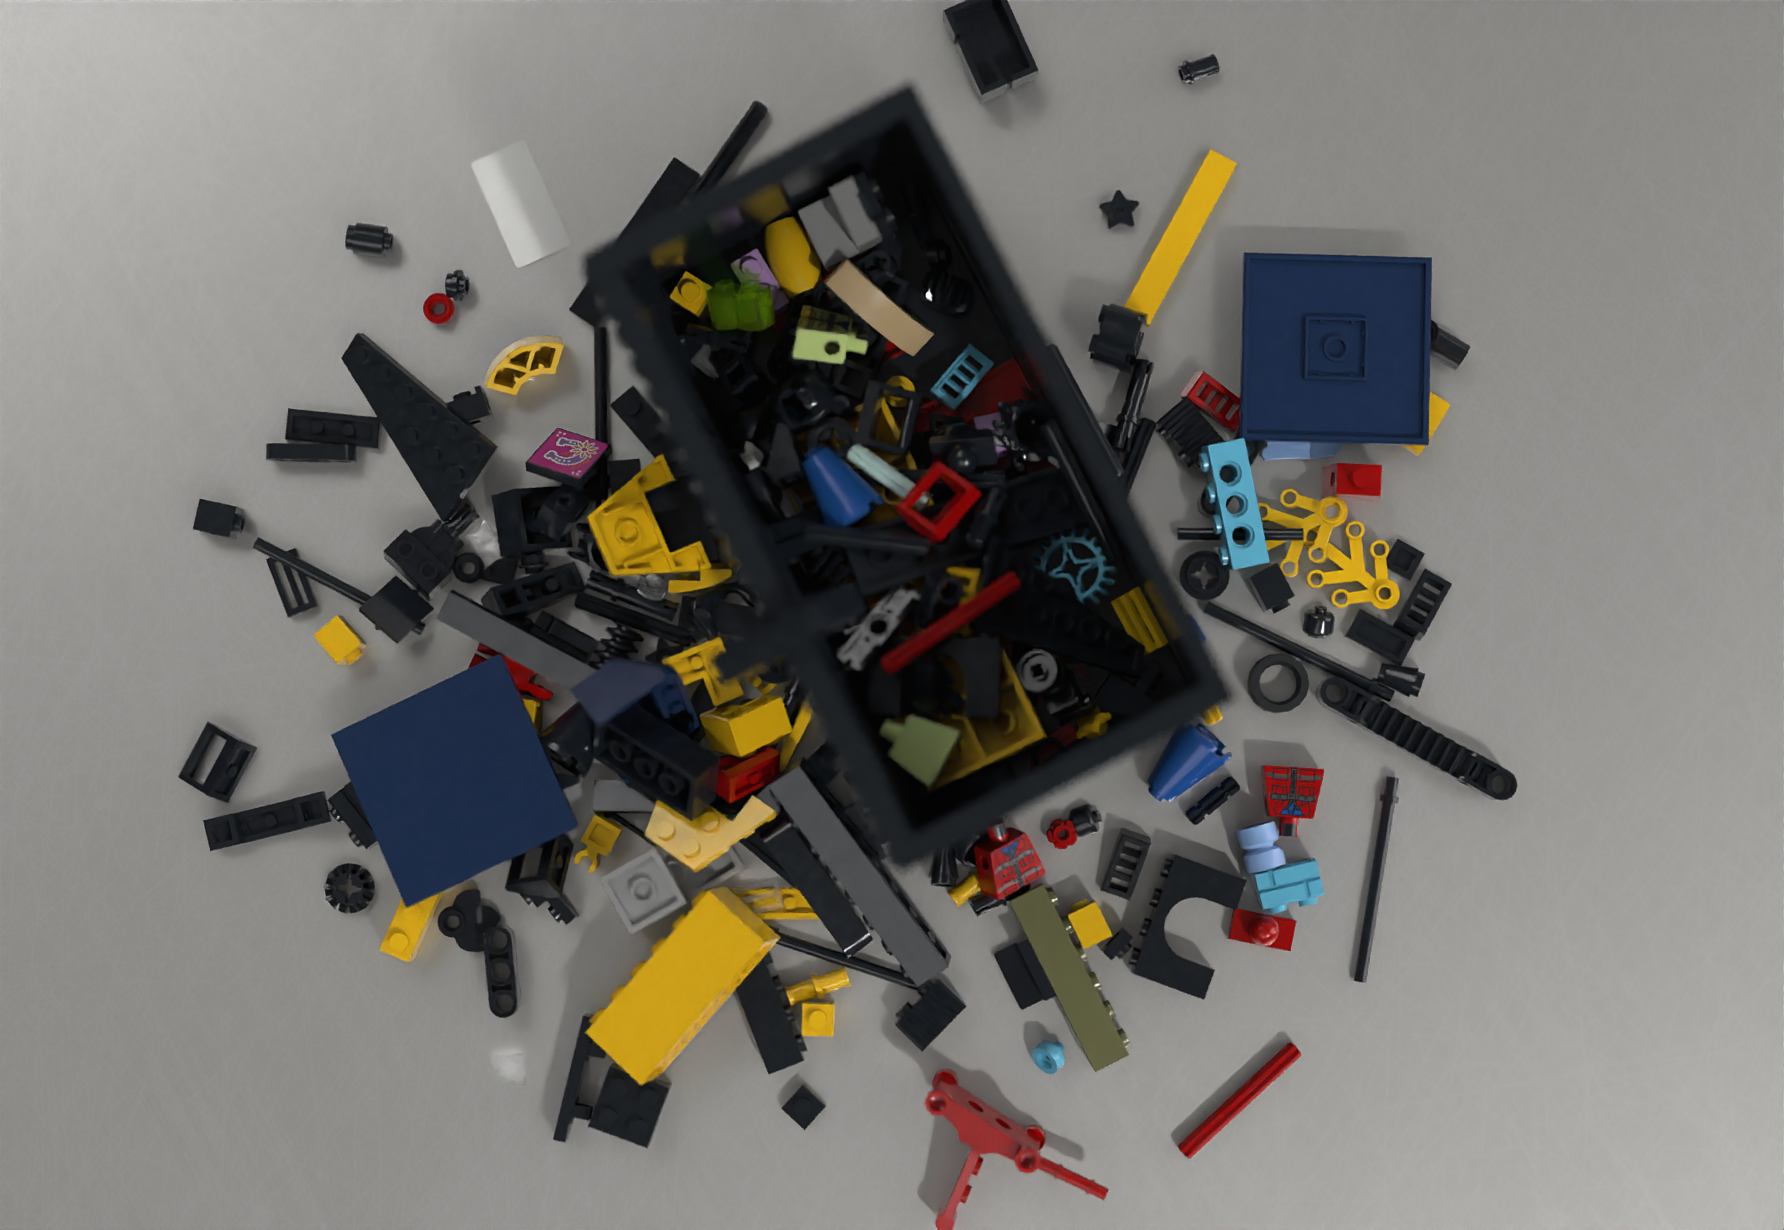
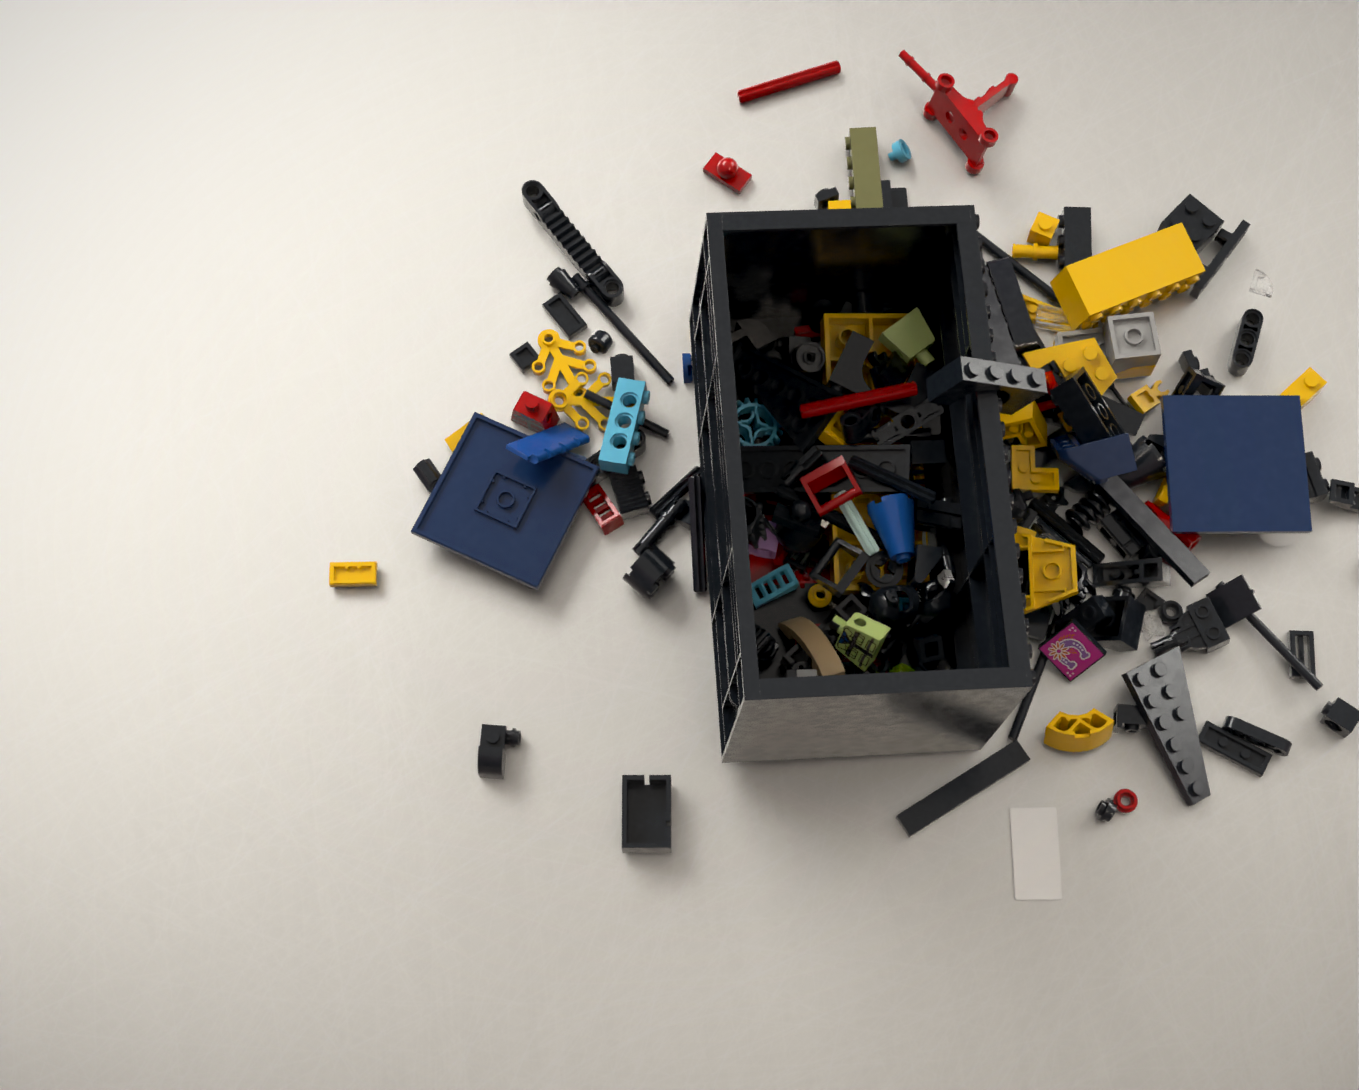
camera: 155 degrees left, 15 degrees down
yellow brick [313,615,367,665] -> none
black gear [324,863,375,914] -> none
black brick [345,223,393,258] -> none
black plate [438,890,501,952] -> none
black axle [687,100,768,199] -> none
black plate [781,1084,826,1130] -> none
black brick [895,978,966,1052] -> none
yellow plate [1075,707,1112,739] -> none
black plate [1099,190,1139,229] -> none
yellow tile [1124,149,1238,327] -> none
black arch [1128,854,1247,1000] -> none
black gear [1179,550,1230,601] -> none
light blue wheel [1235,820,1286,874] -> none
black tyre [1247,653,1309,713] -> none
medium azure brick [1251,858,1324,914] -> none
torso [1260,765,1324,837] -> none
black bar [1354,776,1399,983] -> none
black slope [1392,569,1452,641] -> none
none -> yellow plate [329,561,378,587]
none -> black brick [478,724,507,779]
none -> blue windscreen [506,422,590,464]

